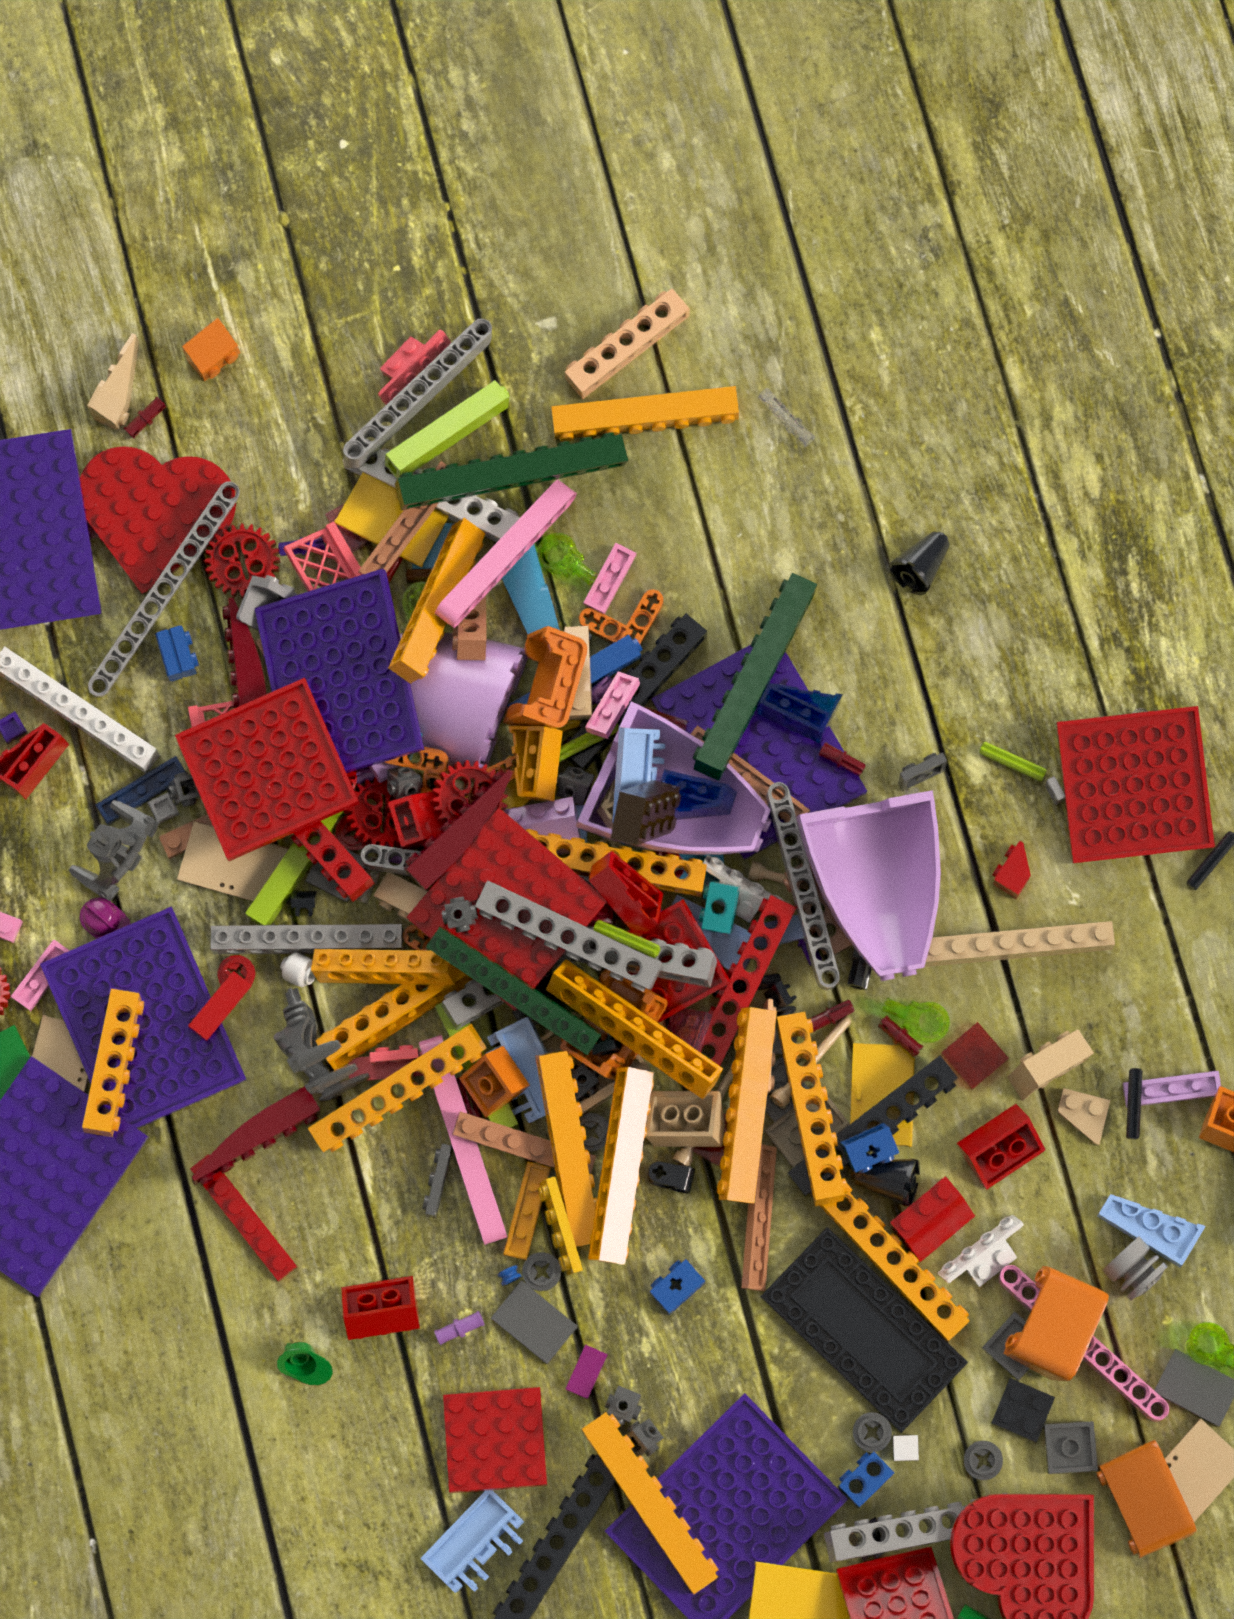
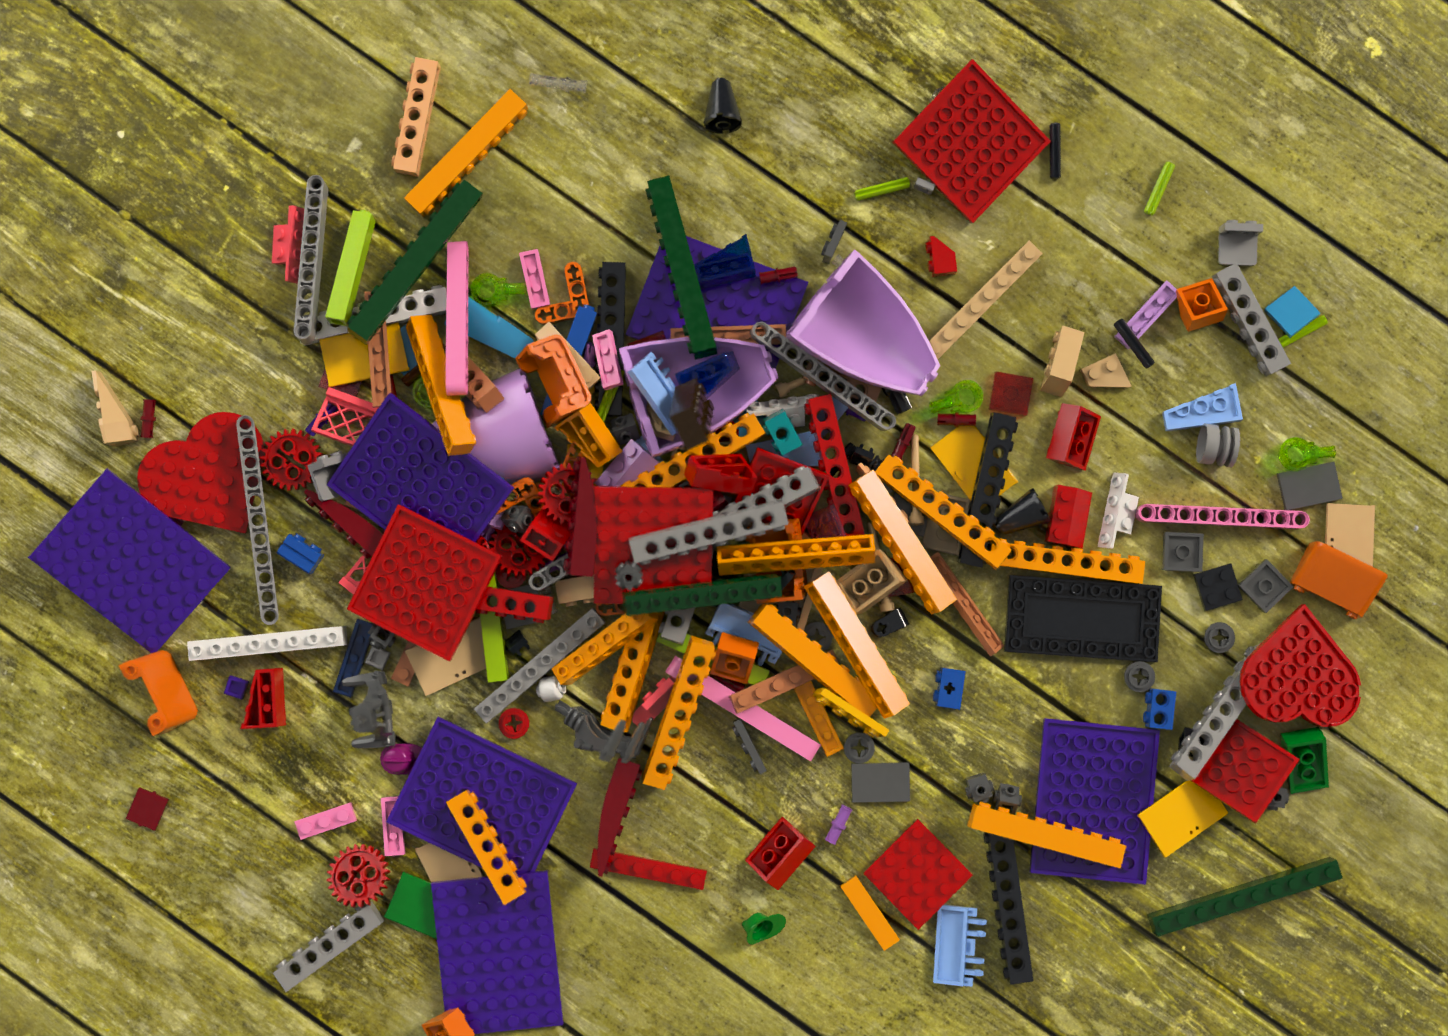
camera: 50 degrees left, 10 degrees up
orange slope [182,318,240,381] -> none
red tile [188,971,252,1042] -> none
blue bush [497,1265,522,1286] -> none
magenta tile [565,1344,608,1400] -> none
lime axle [593,920,661,958] -> none
blue brick [840,1123,899,1173] -> none
white tile [893,1435,919,1461] -> none
orange windscreen [1003,1266,1109,1381] -> none
none -> light orange tile [840,875,900,951]

